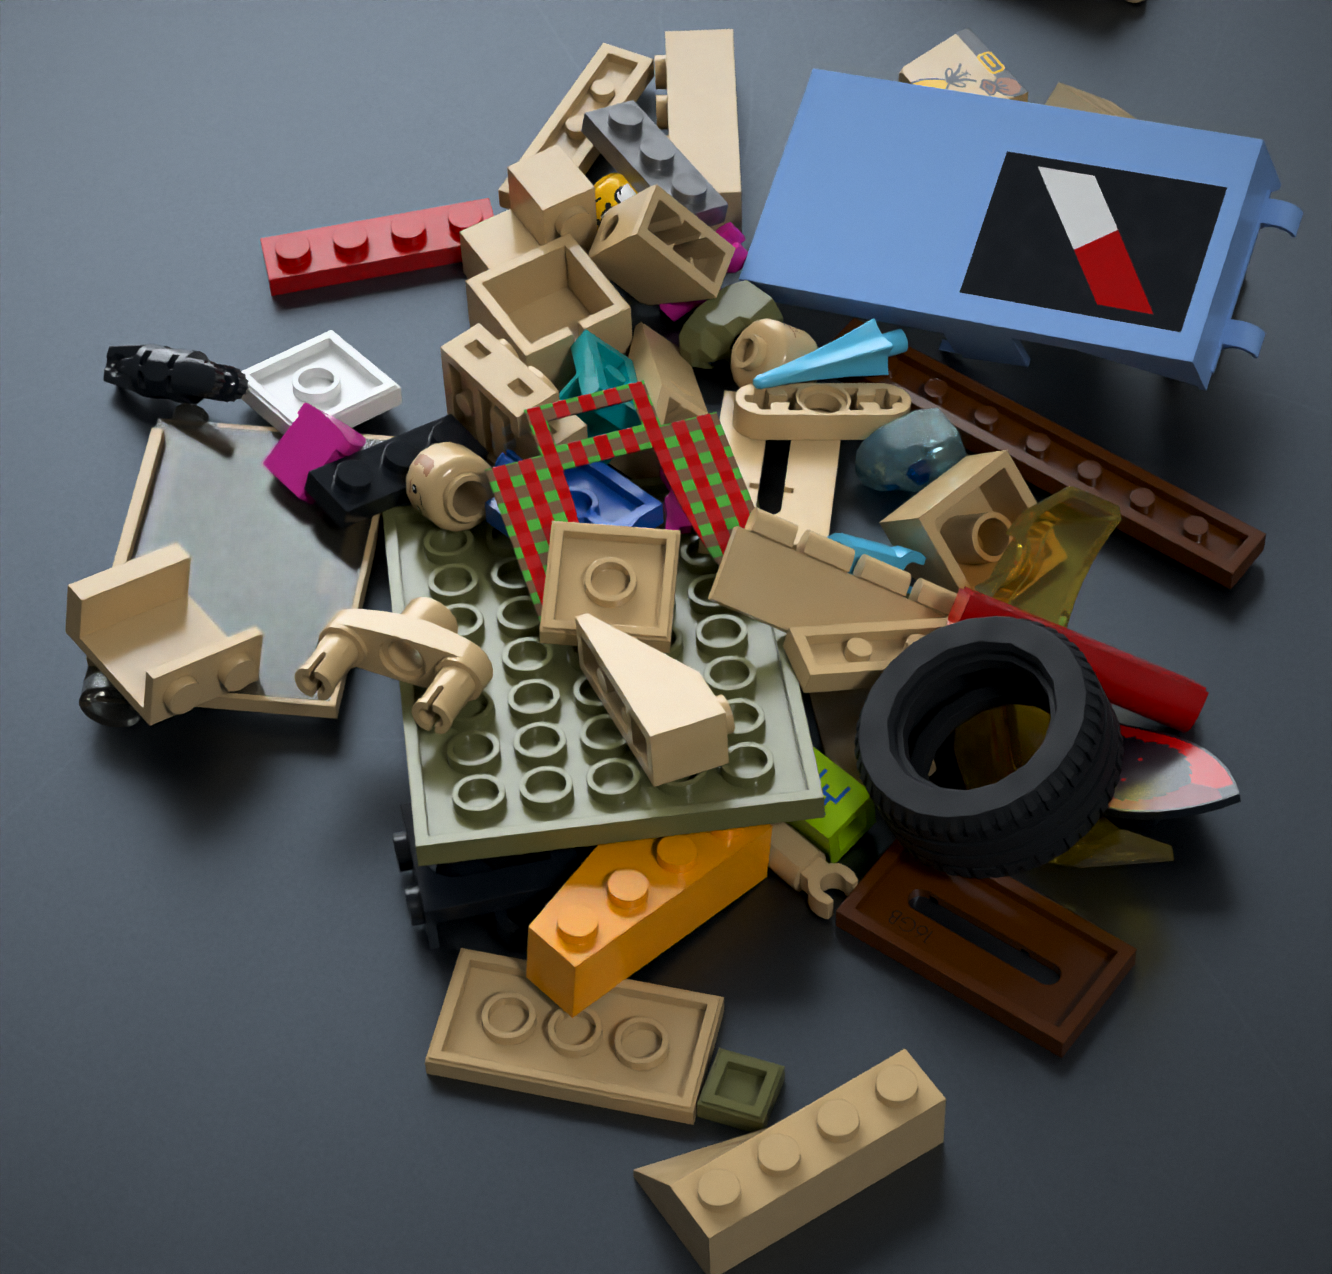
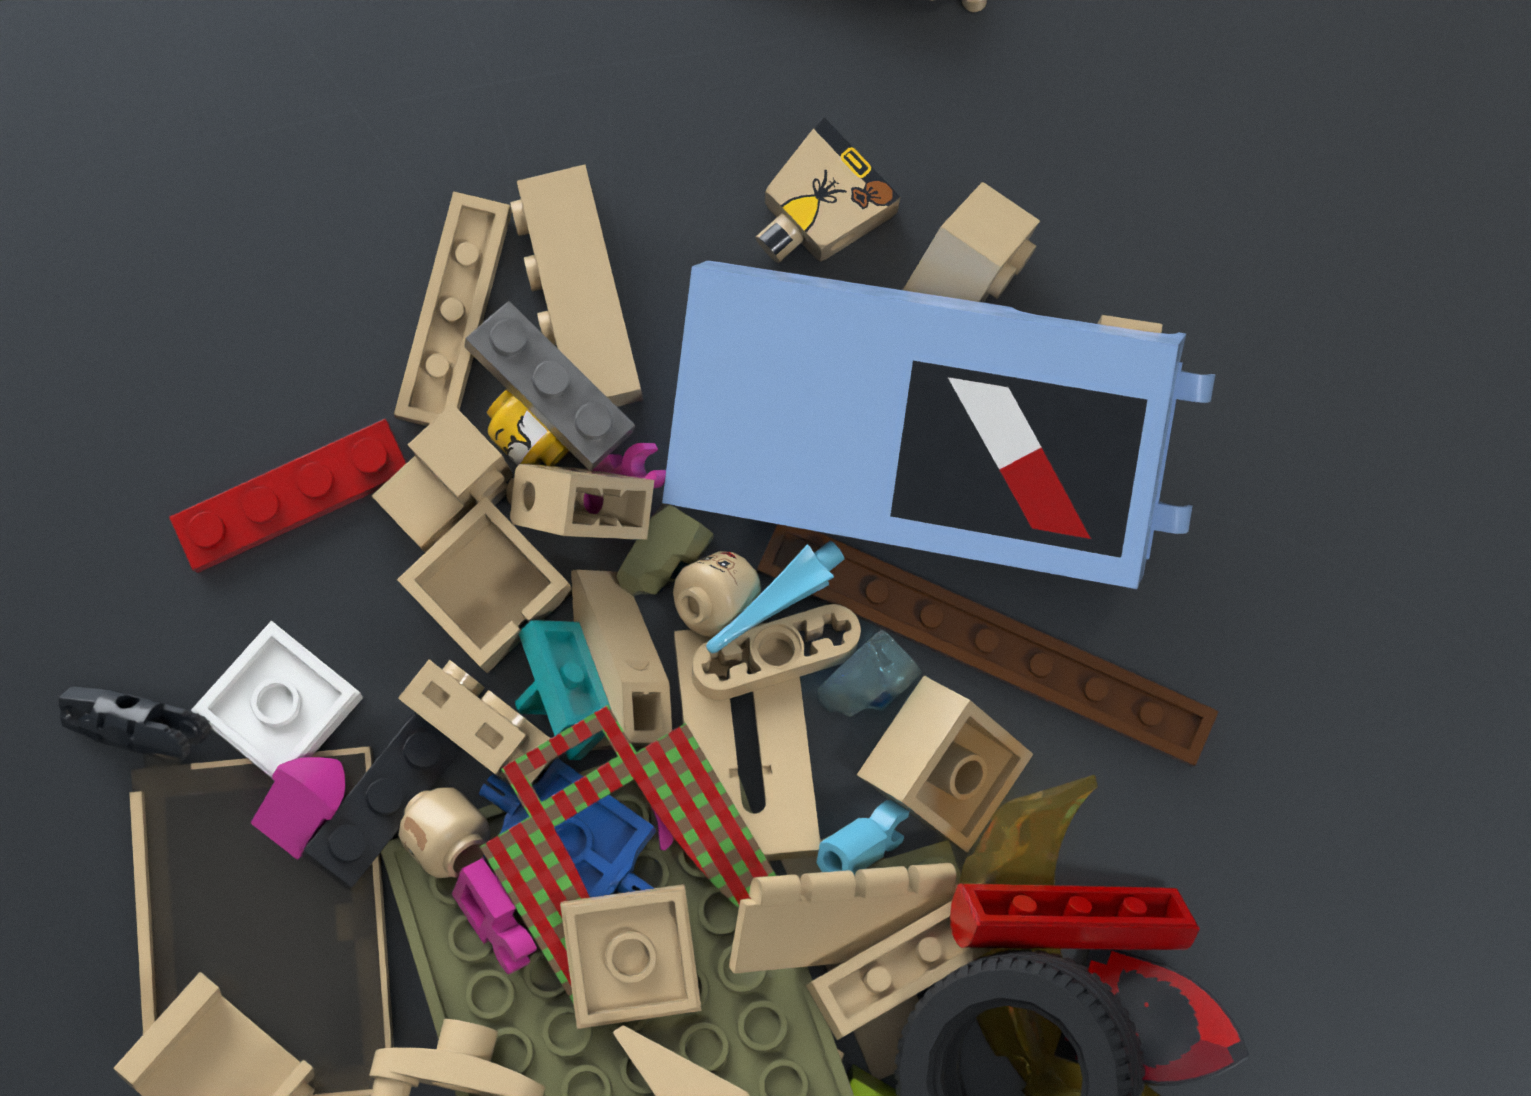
camera: 15 degrees left, 30 degrees up
none -> dark pink plate [452,858,537,975]

